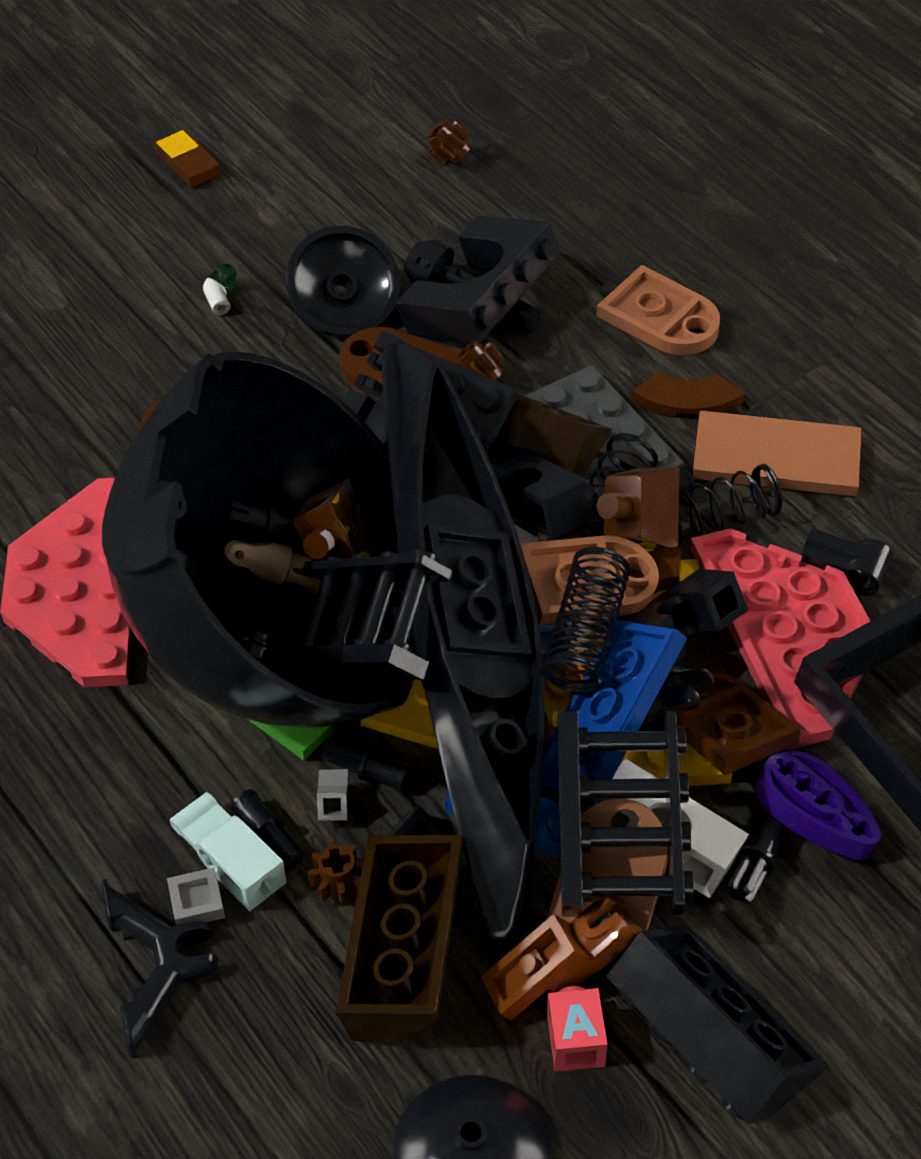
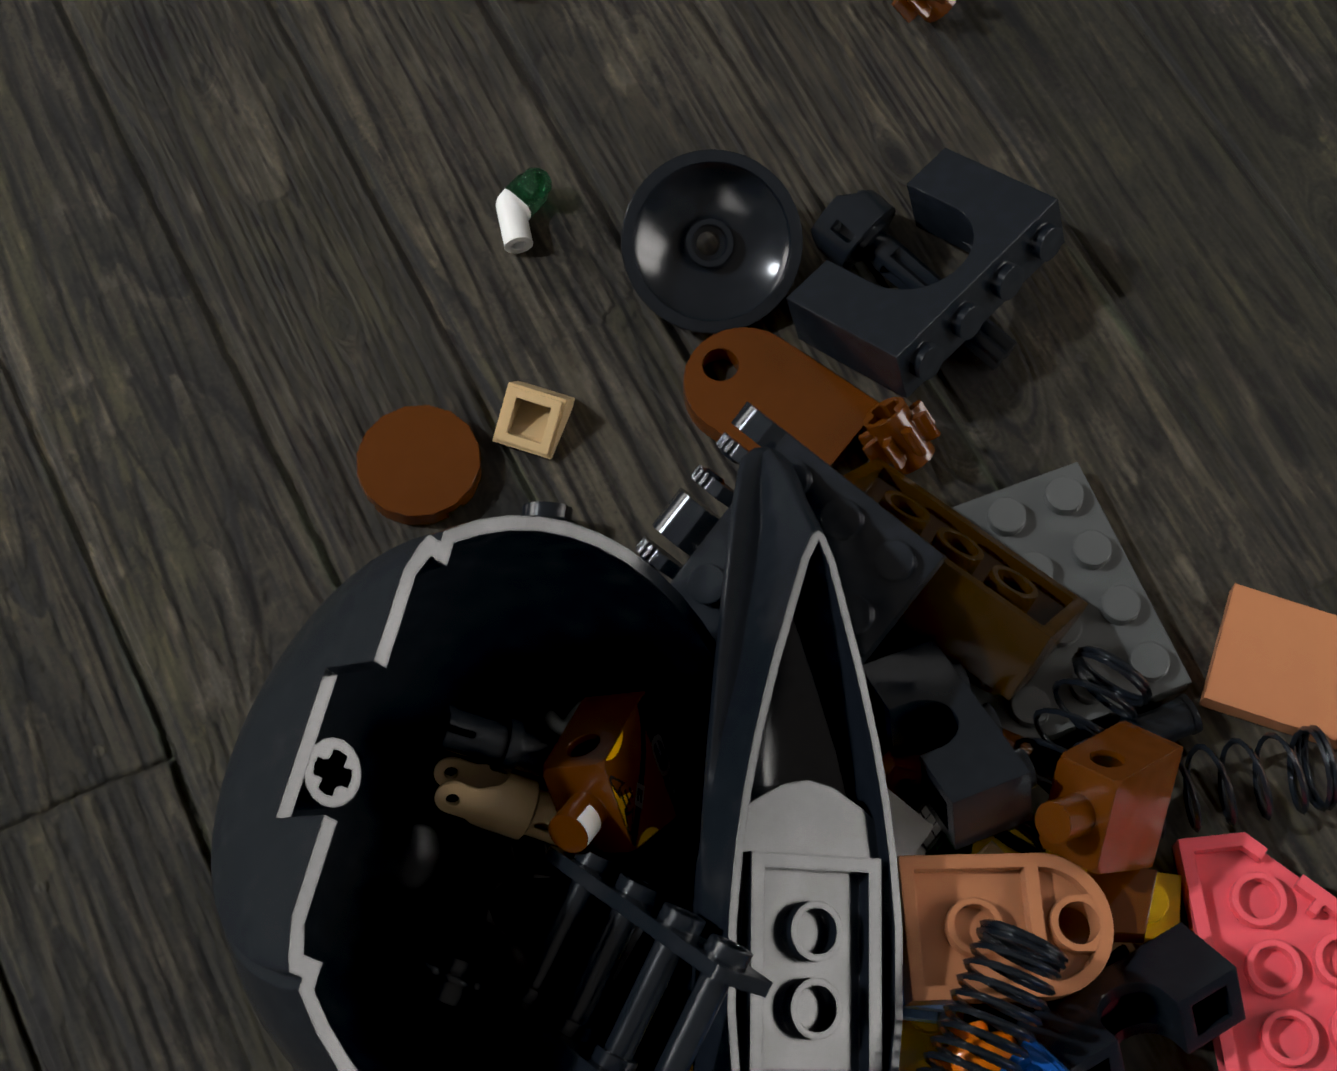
camera: 10 degrees right, 15 degrees up
coral plate [0,478,132,687] -> none
nougat tile [596,265,720,355] -> none
reddish brown tile [631,371,745,417] -> none

